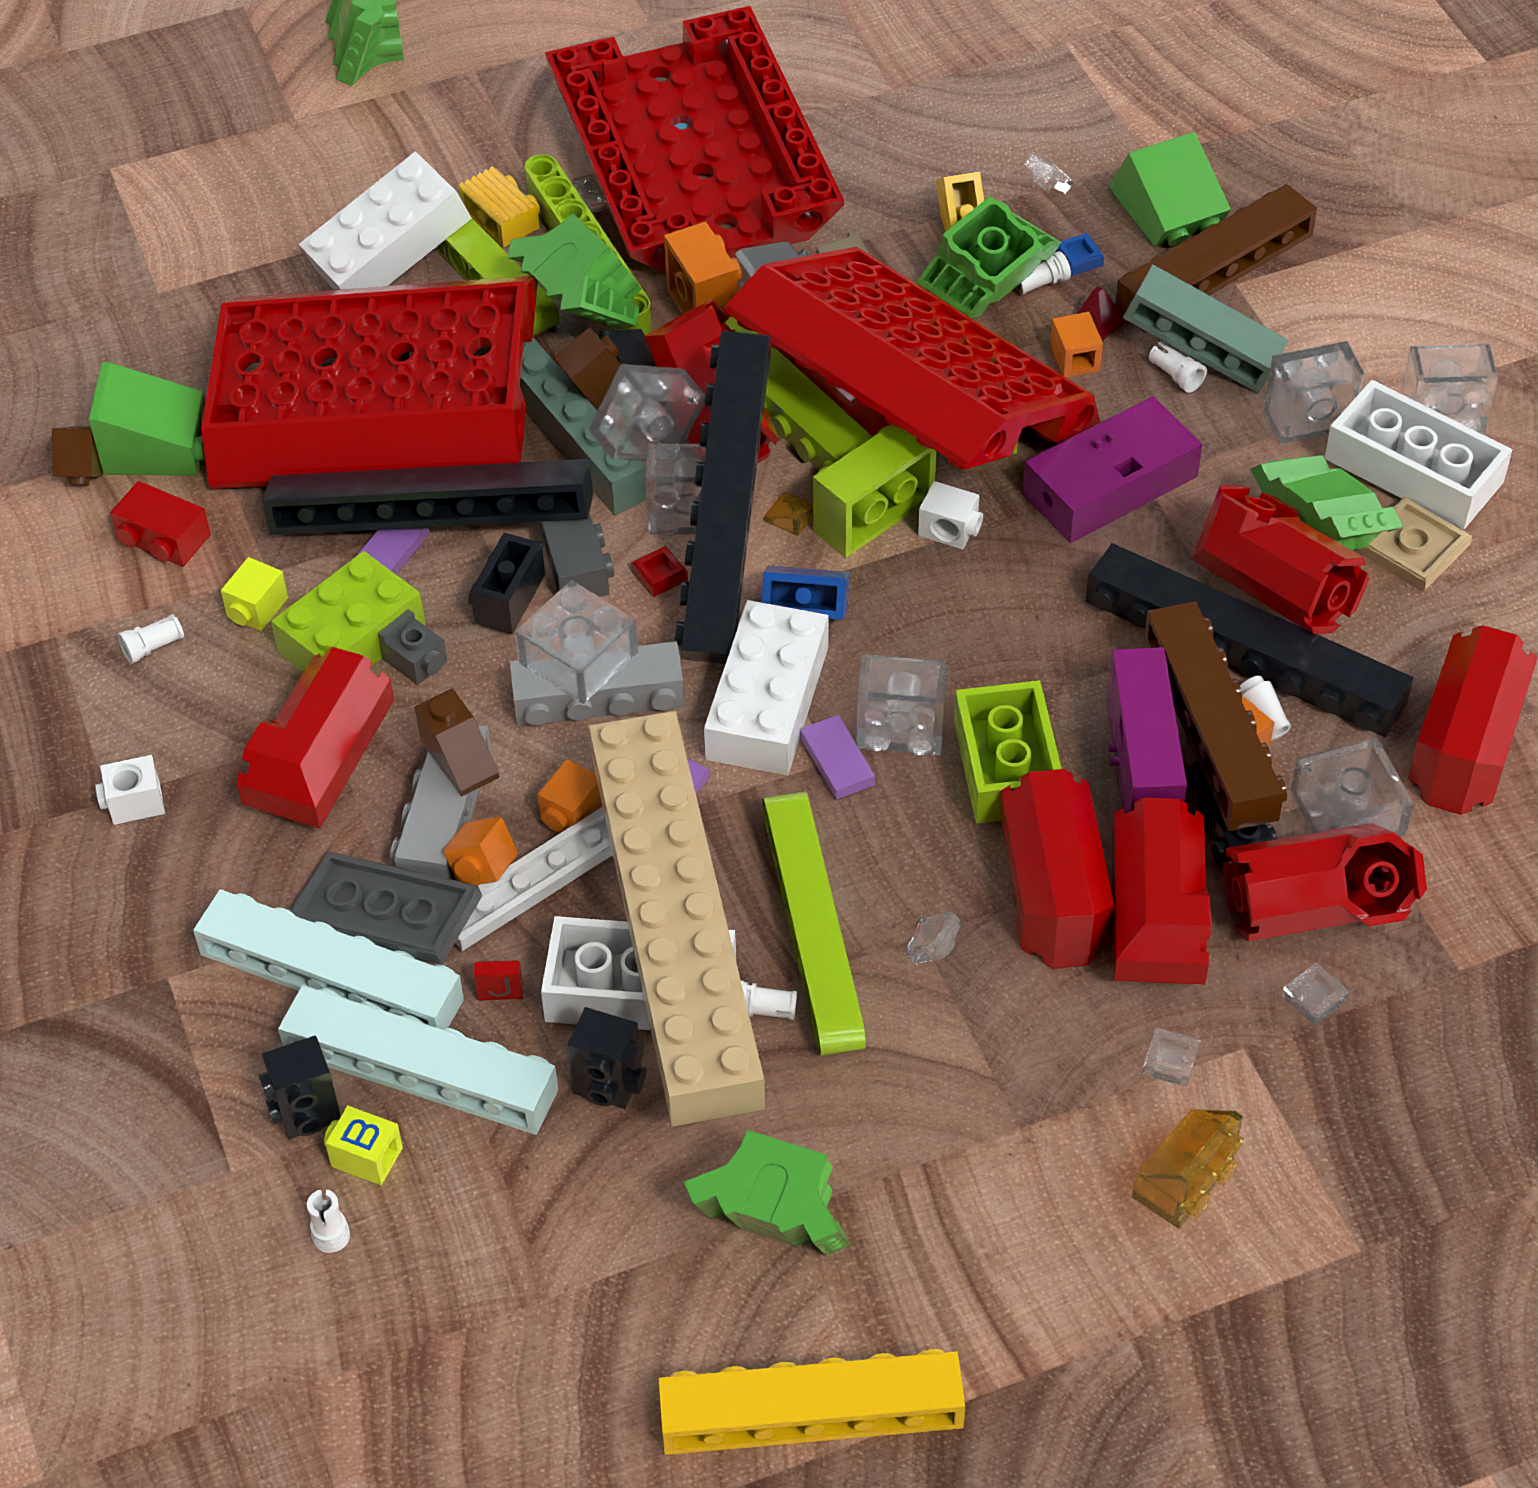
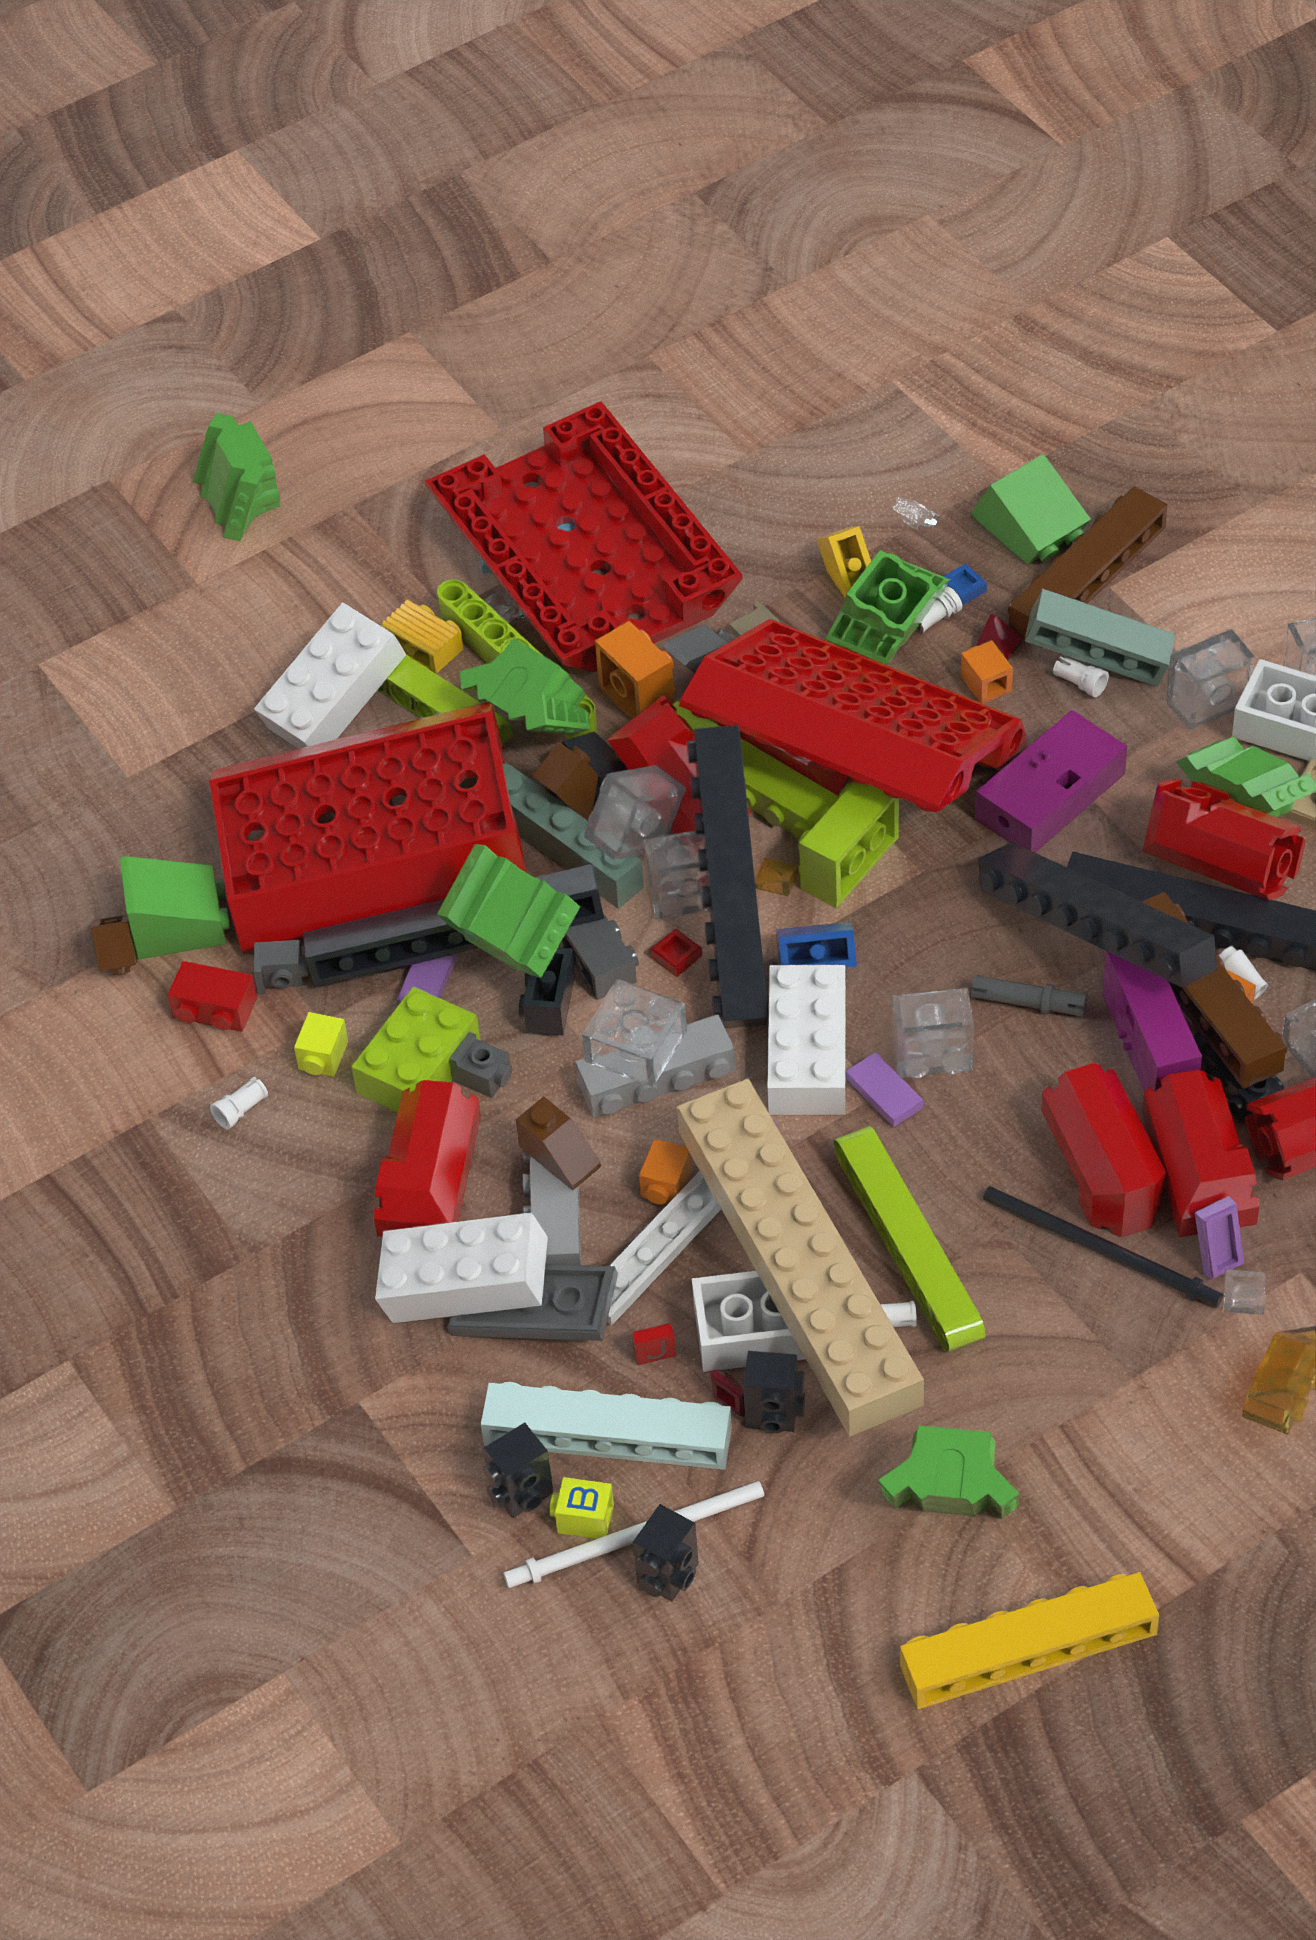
camera: 10 degrees left, 0 degrees up
white brick [95,755,165,825] -> none
light aqua brick [193,889,464,1030] -> none
white pin [307,1190,350,1253] -> none
orange brick [443,816,518,885] -> none
clear plate [904,911,962,964] -> none
white brick [918,481,983,549] -> none
lime brick [954,680,1062,824] -> none
none -> dark grey brick [253,940,310,995]
none -> white brick [375,1213,548,1323]
none -> bright green slope [437,844,580,978]
none -> white bar [503,1481,764,1588]
none -> black brick [632,1504,699,1602]
none -> dark red slope [711,1370,745,1417]
none -> dark grey pin [971,974,1088,1017]
none -> black brick [978,842,1217,988]
none -> black bar [983,1186,1224,1308]
none -> medium lavender tile [1195,1196,1245,1280]

